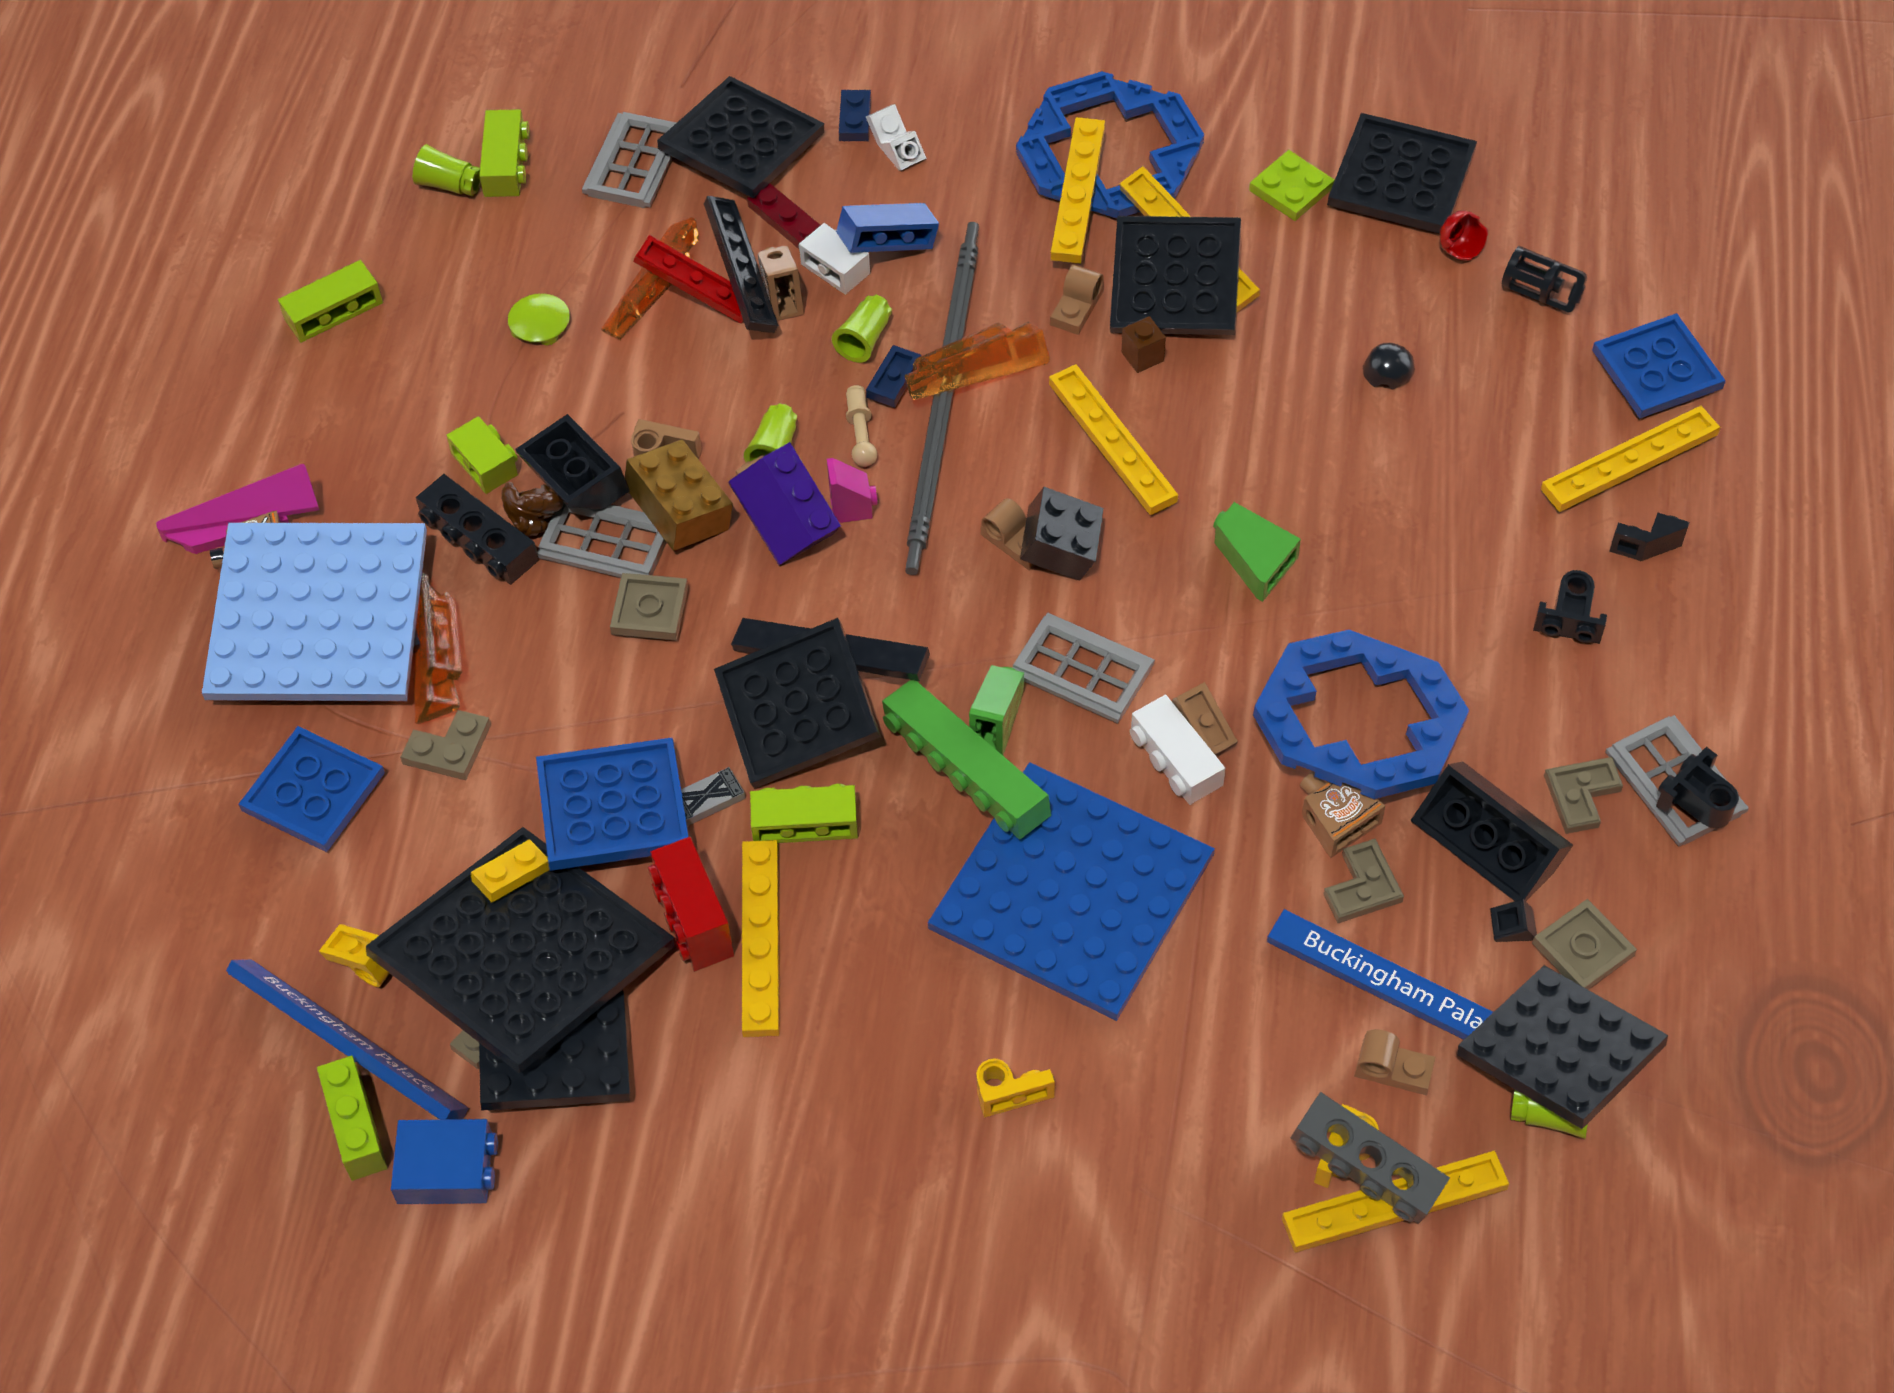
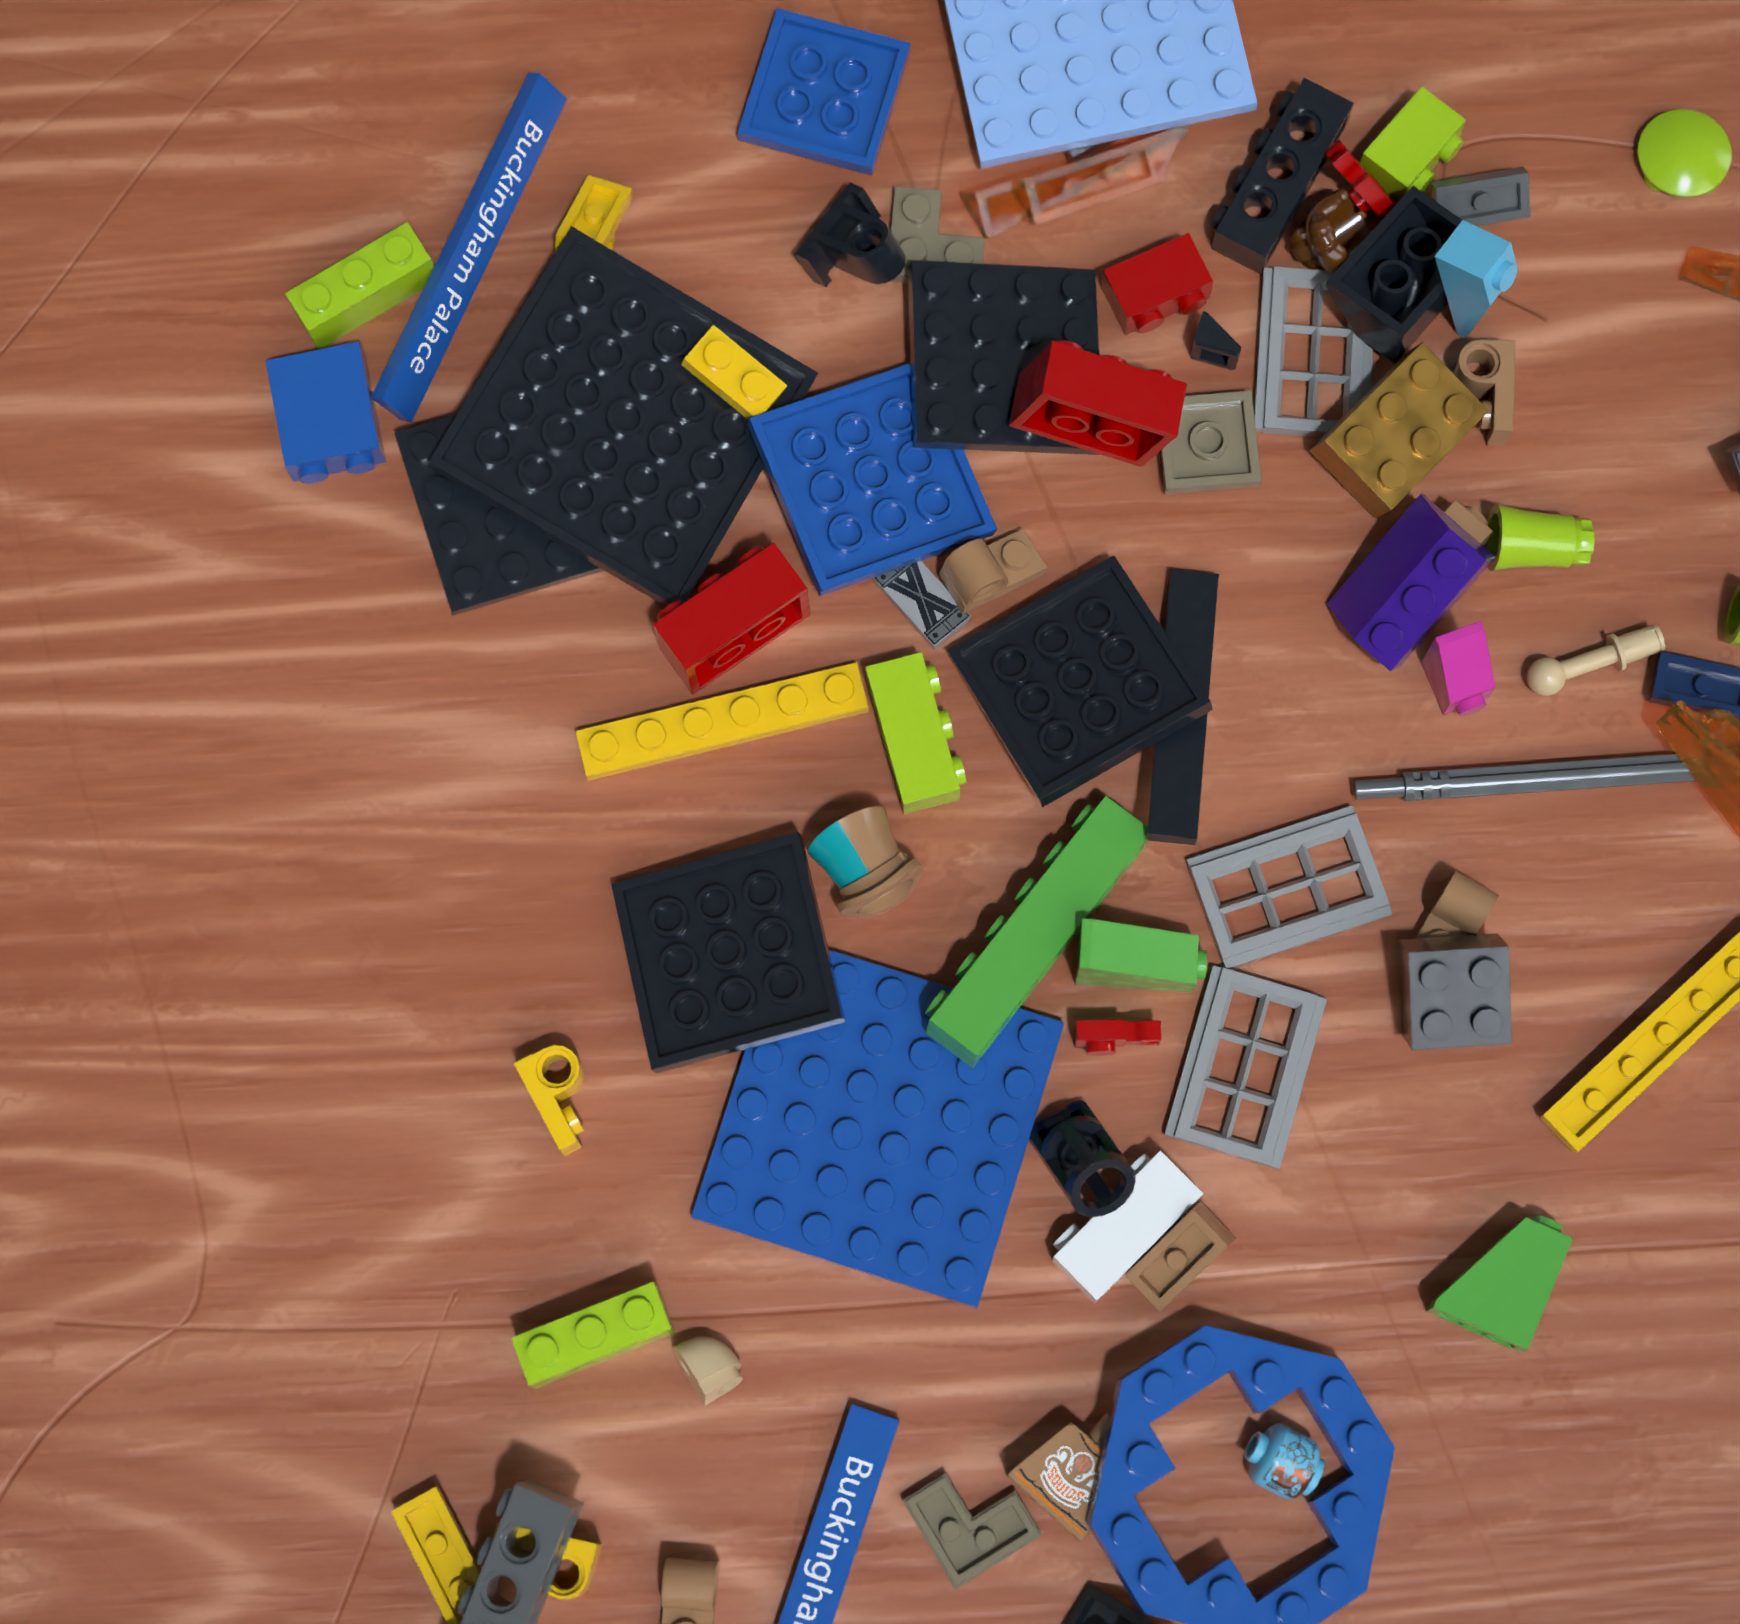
camera: 80 degrees right, 20 degrees up
none -> lime brick [511,1281,676,1389]
none -> black plate [611,832,846,1074]
none -> tan piece [673,1337,743,1406]
none -> black pin [795,182,906,287]
none -> medium nougat hat [807,806,922,918]
none -> black plate [908,261,1099,455]
none -> medium nougat plate [939,528,1048,614]
none -> red brick [1009,340,1187,467]
none -> black piece [1029,1100,1136,1217]
none -> red plate [1074,1020,1161,1056]
none -> red brick [1101,233,1213,335]
none -> light grey piece [1186,805,1393,969]
none -> black slope [1190,311,1242,371]
none -> medium azure head [1244,1423,1324,1500]
none -> red plate [1325,139,1395,219]
none -> dark grey plate [1431,167,1530,226]
none -> medium azure slope [1435,220,1518,338]

